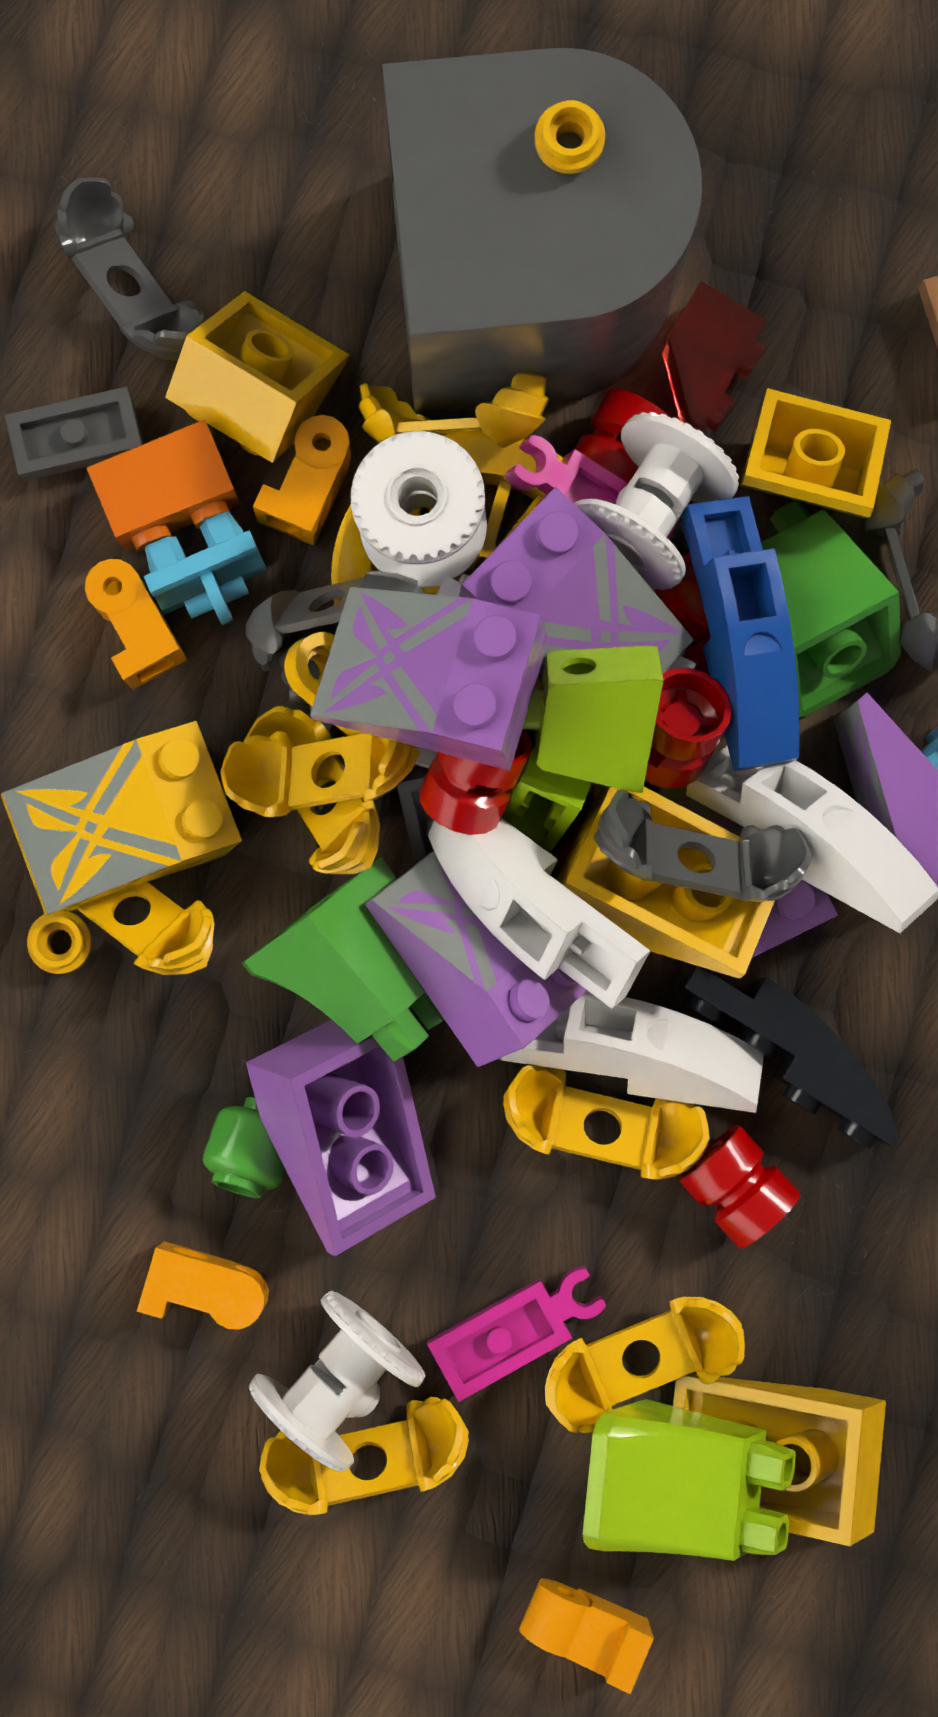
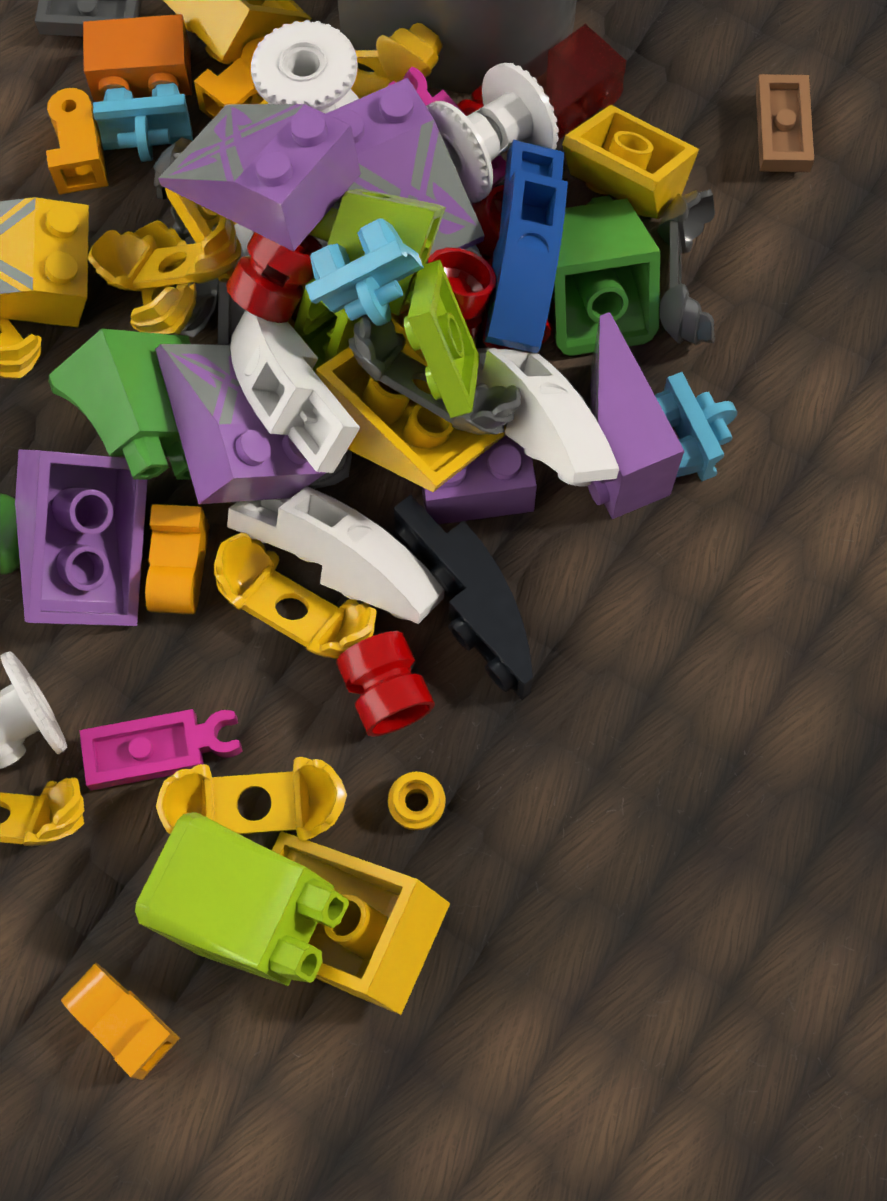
camera: 25 degrees right, 15 degrees down
none -> light orange leg [145,504,210,614]
none -> medium azure hips [305,218,424,326]
none -> yellow plate [388,772,446,830]
none -> lime plate [404,260,480,418]

